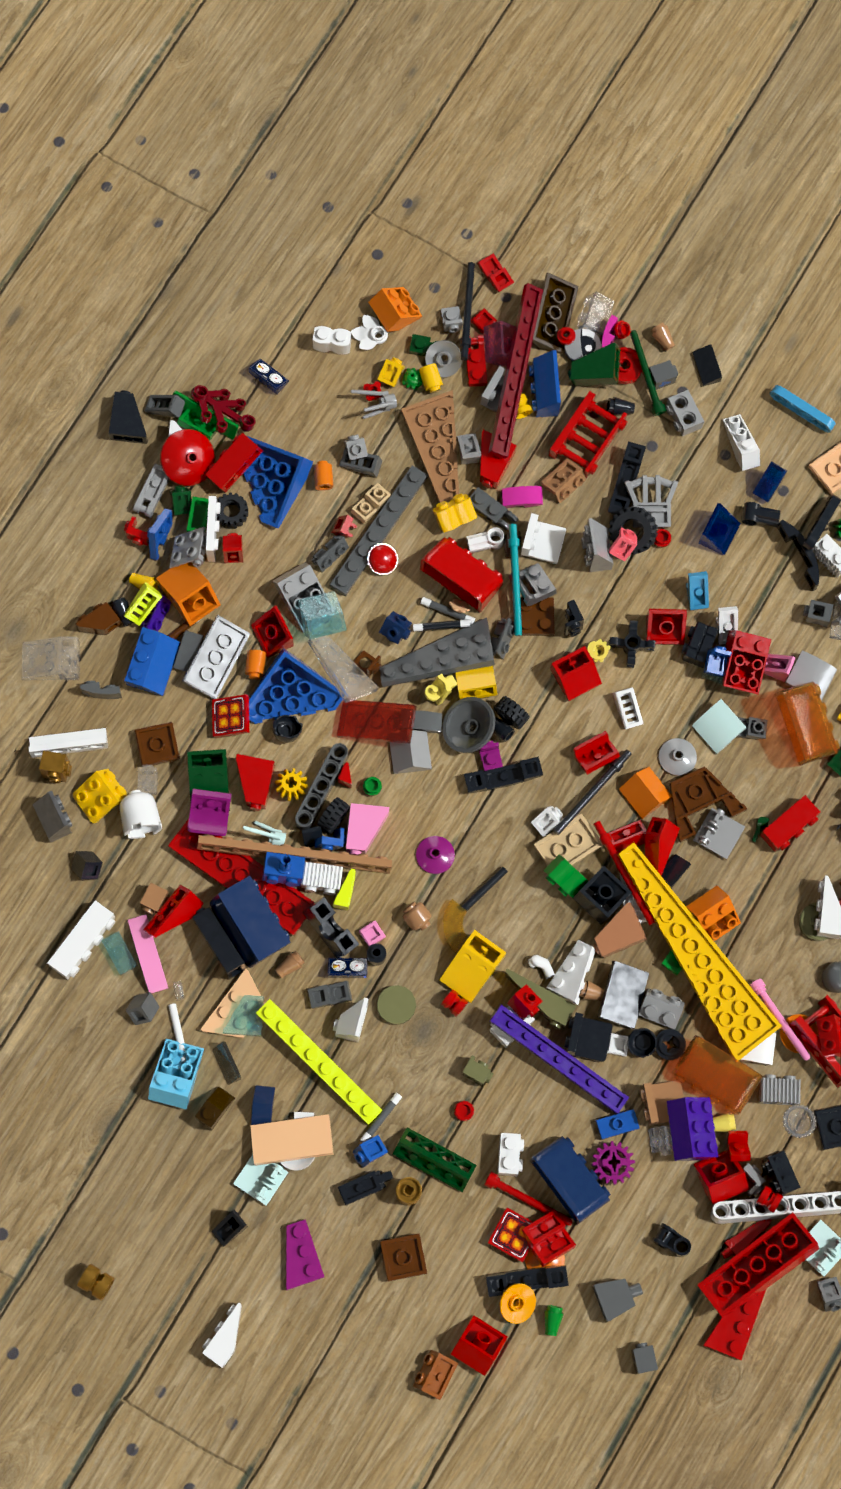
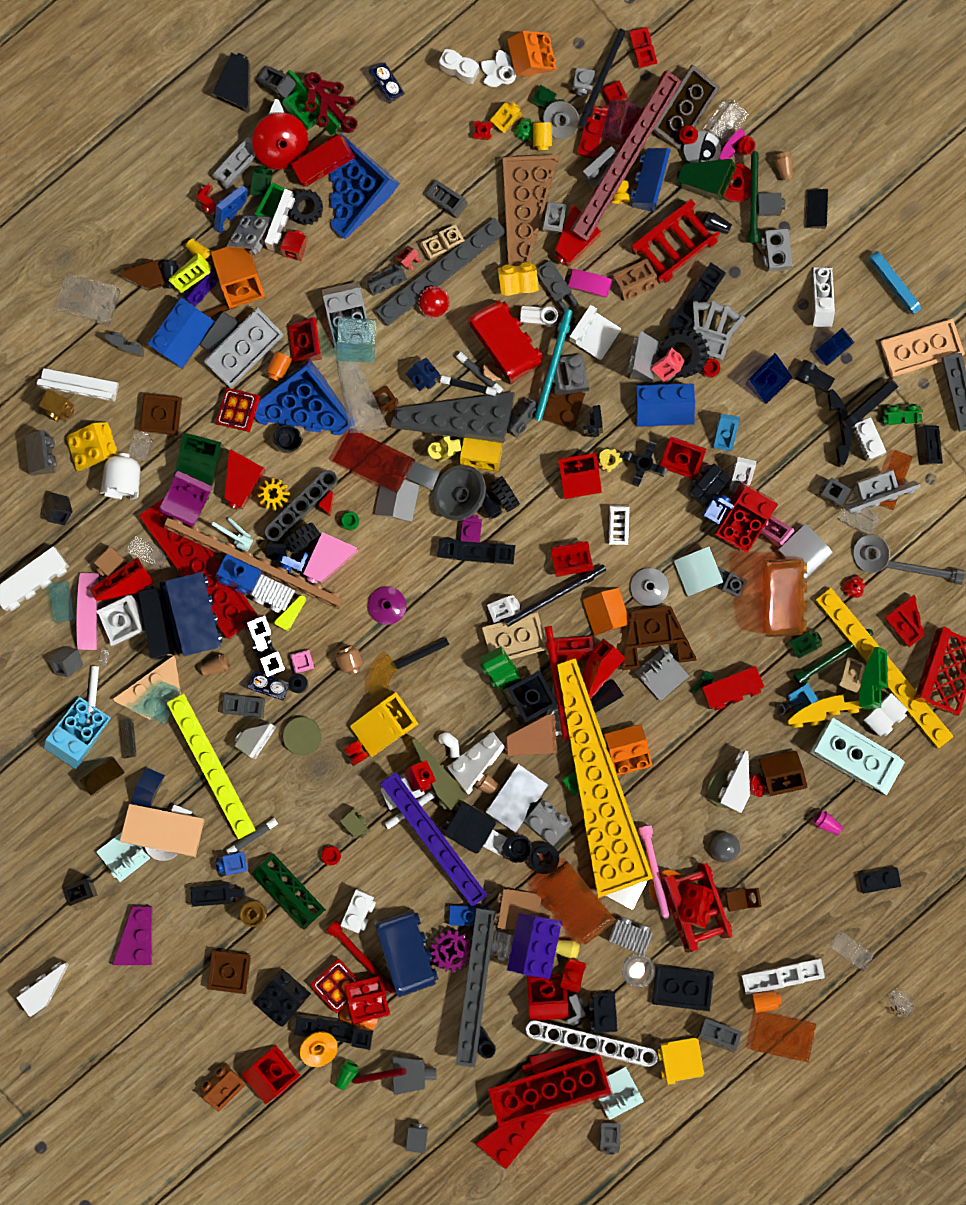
camera: 25 degrees right, 10 degrees up
orange brick [313,461,334,490] -> none
light grey bracket [344,434,368,460] -> none
light grey plant [350,390,397,419] -> none
red wheel [756,1186,783,1213] -> none
none -> white slope [97,595,146,646]
none -> clear slope [125,536,168,570]
none -> black bracket [254,969,311,1027]
none -> dark red bar [353,1067,406,1084]
none -> white bar [384,790,436,829]
none -> dark grey plate [456,909,496,1068]
none -> blue slope [635,383,695,427]

